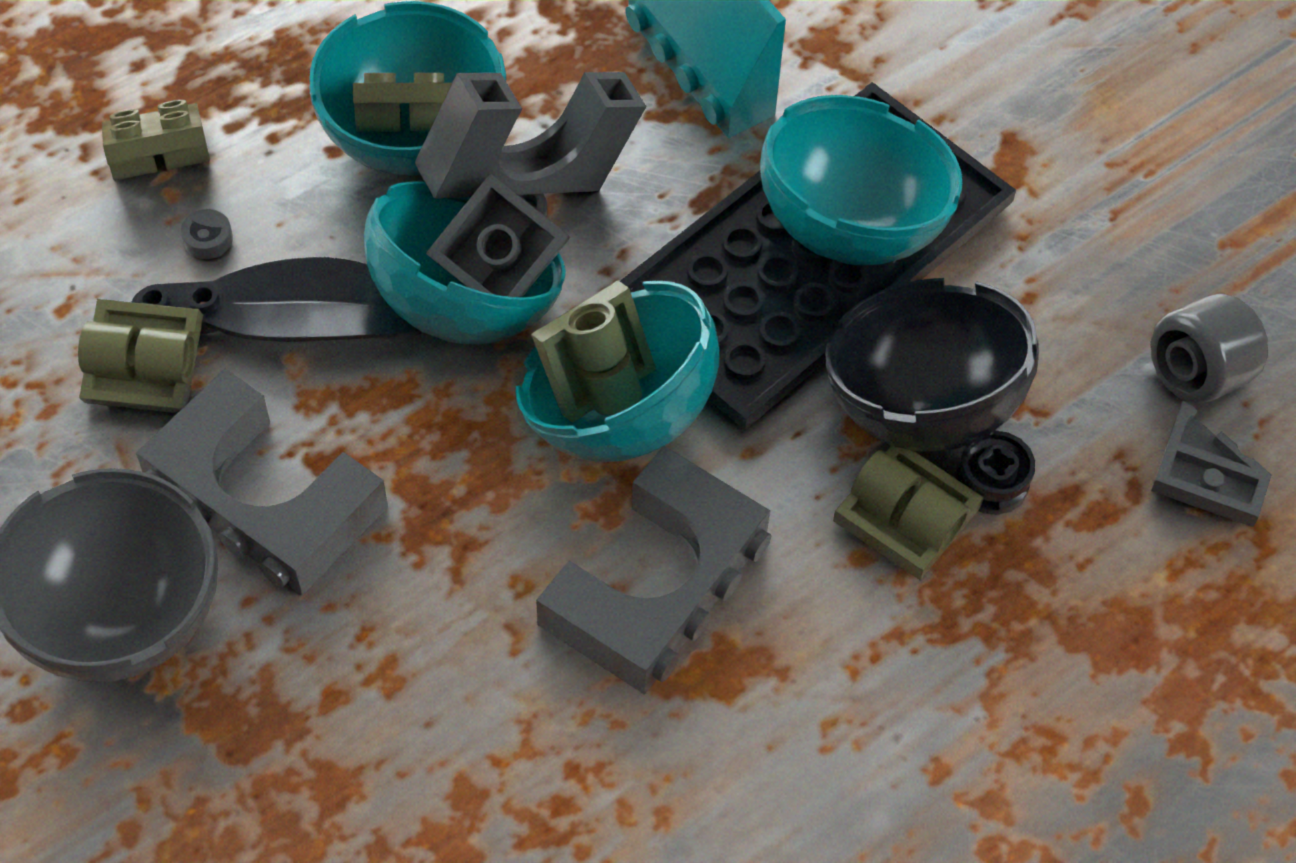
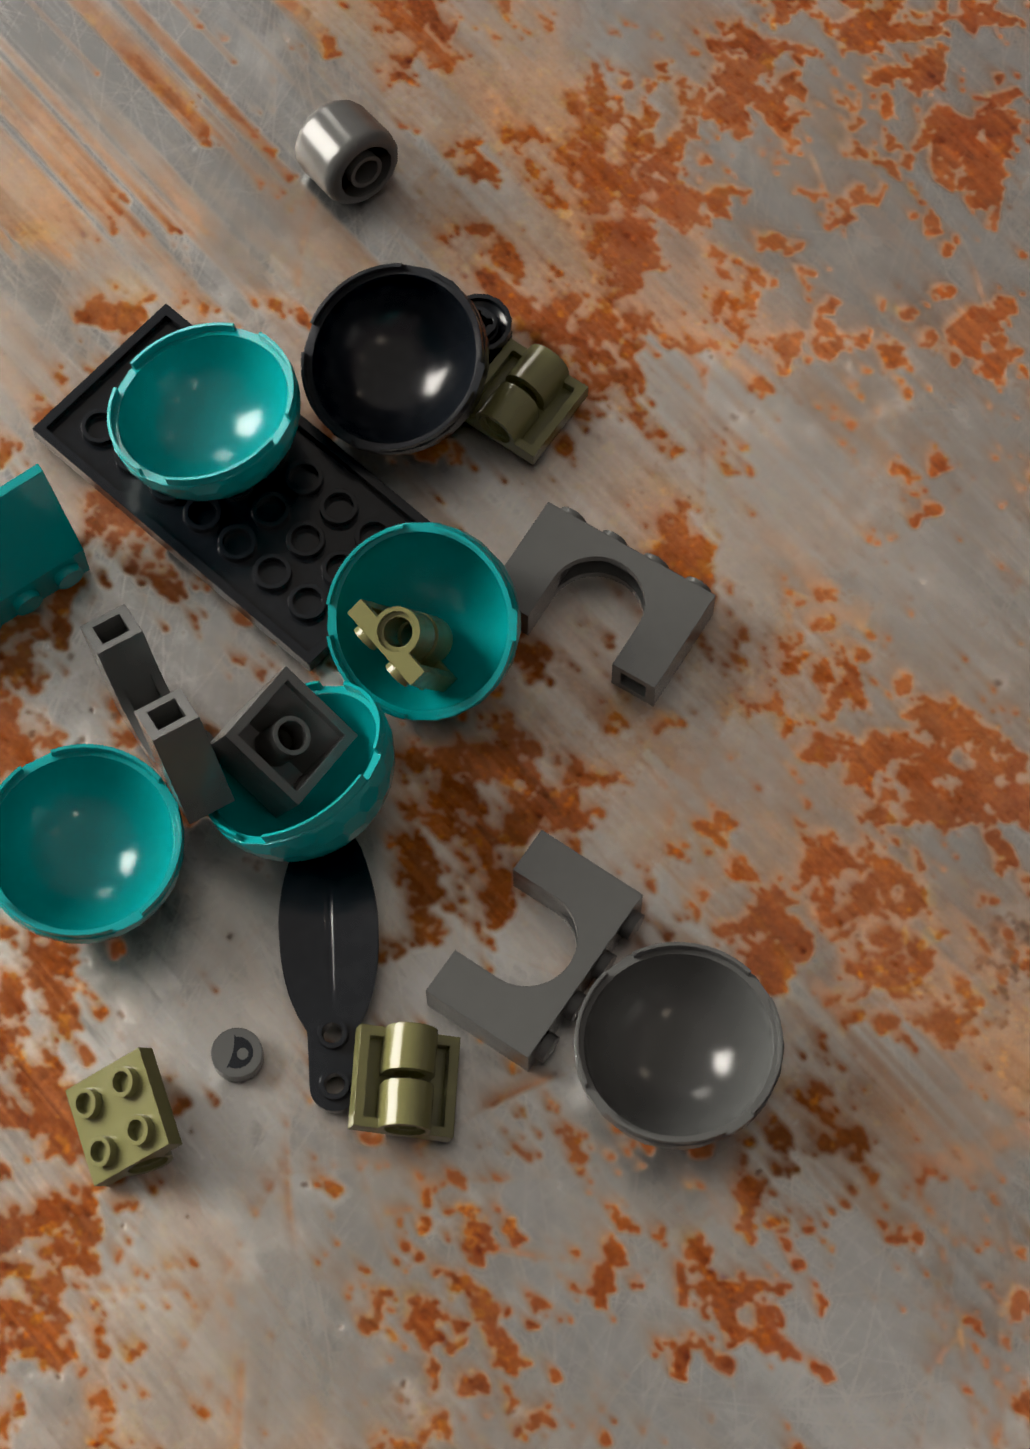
camera: 90 degrees left, 10 degrees up
olive plate [353,73,452,132] -> none
dark grey wing [1151,401,1272,527] -> none

